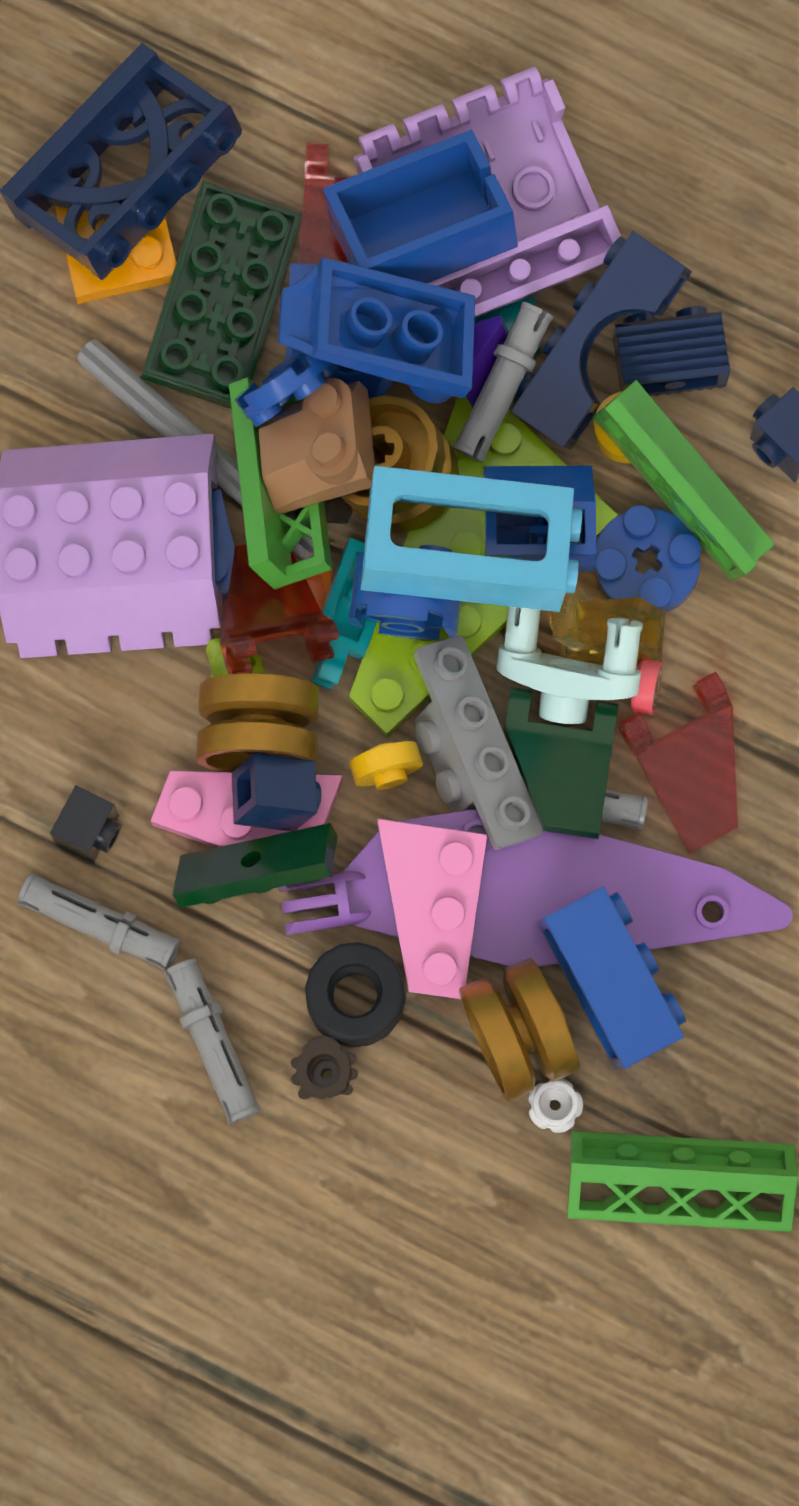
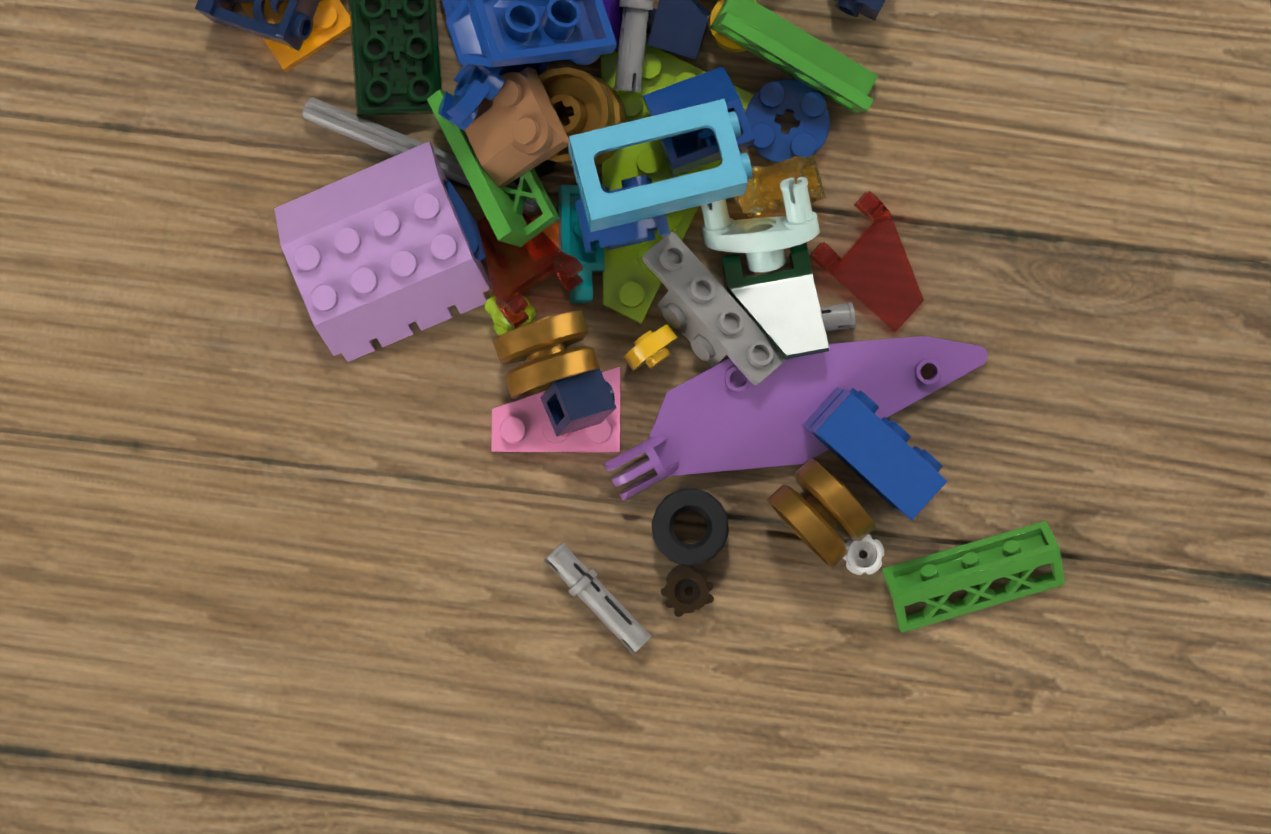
camera: 20 degrees left, 10 degrees up
light grey pin [17,873,181,971] -> none
black plate [50,785,122,863] -> none
dark green tile [172,823,338,908] -> none
bright pink wing [377,818,487,999] -> none
coral tile [631,659,663,715] -> none

